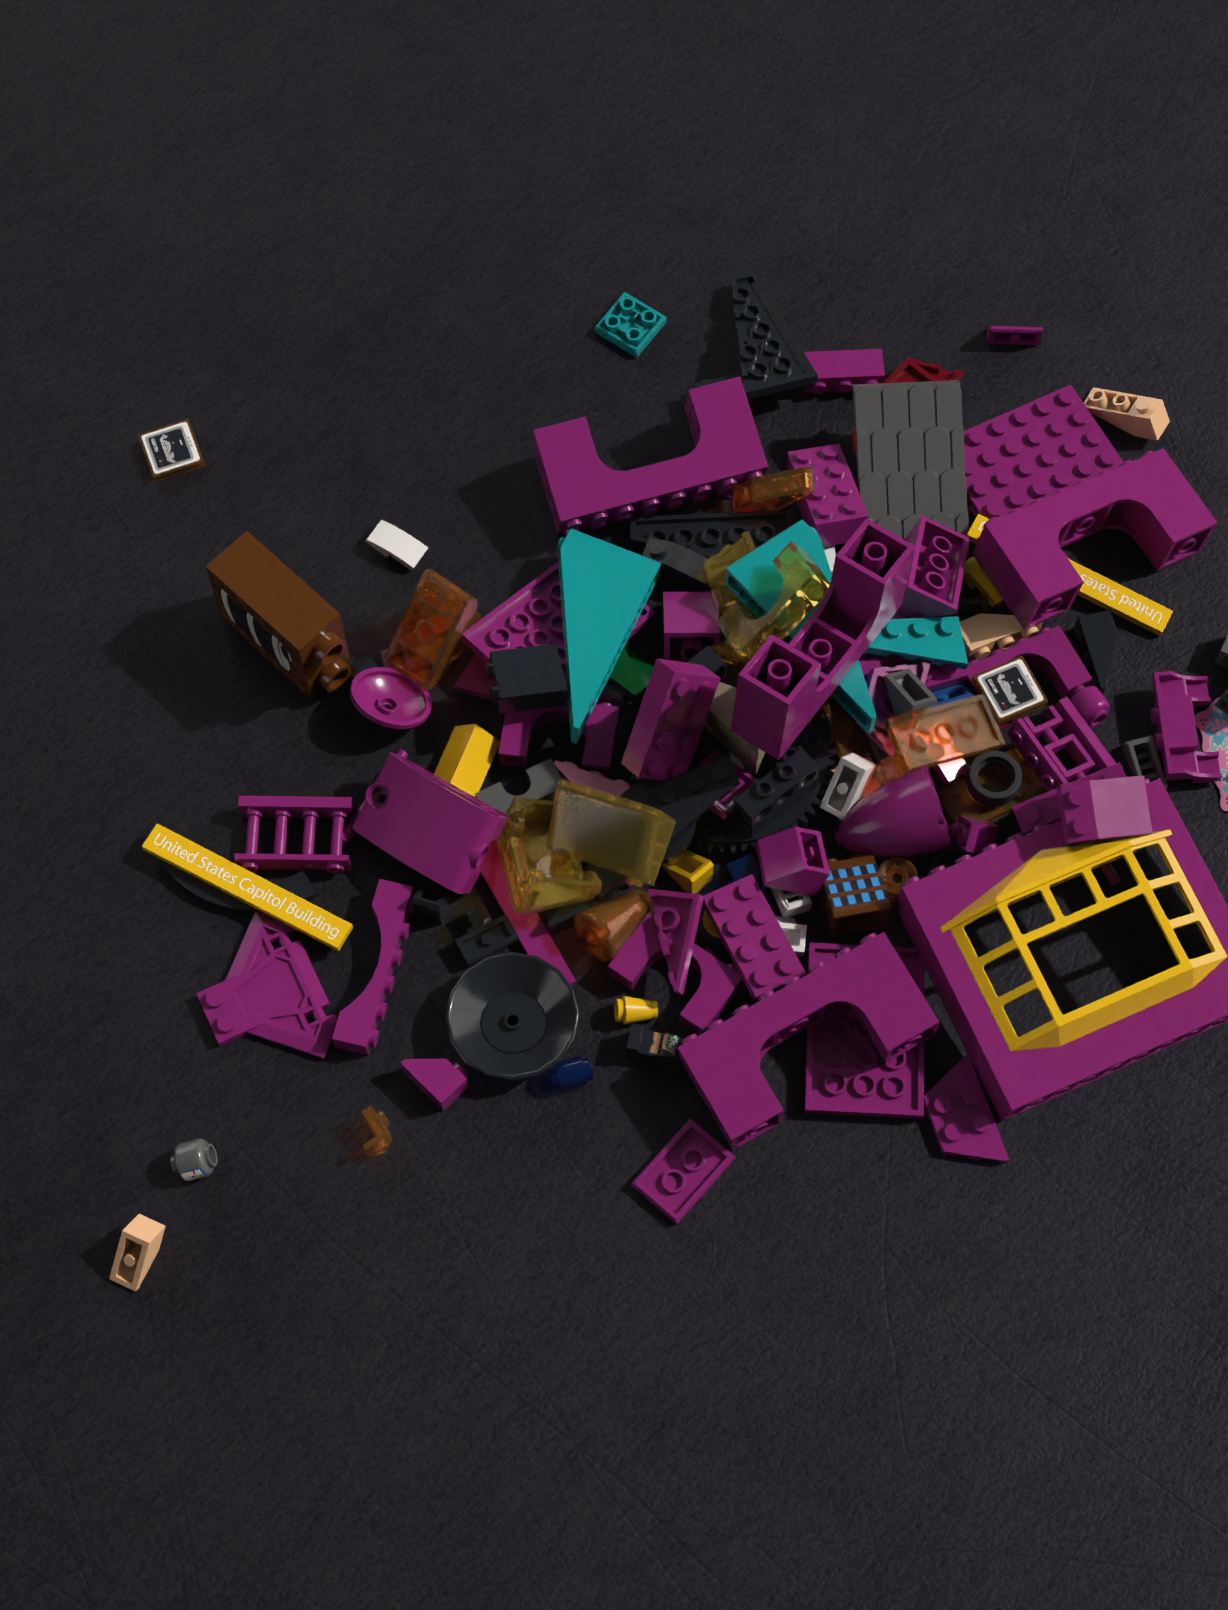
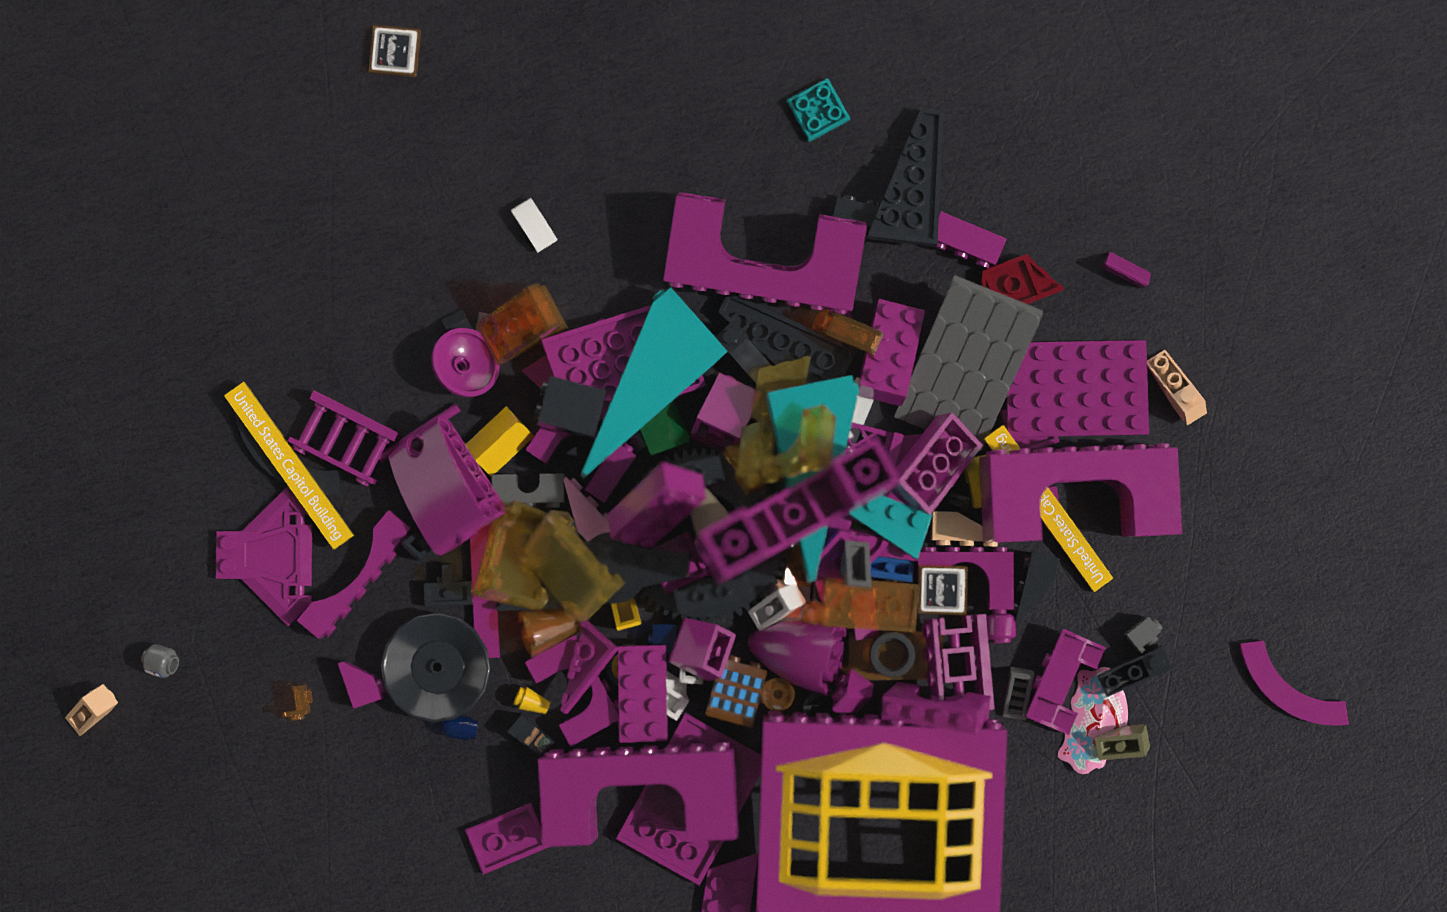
camera: 25 degrees right, 20 degrees up
reddish brown brick [206,531,351,700] -> none
magenta slope [1056,776,1153,845] -> none

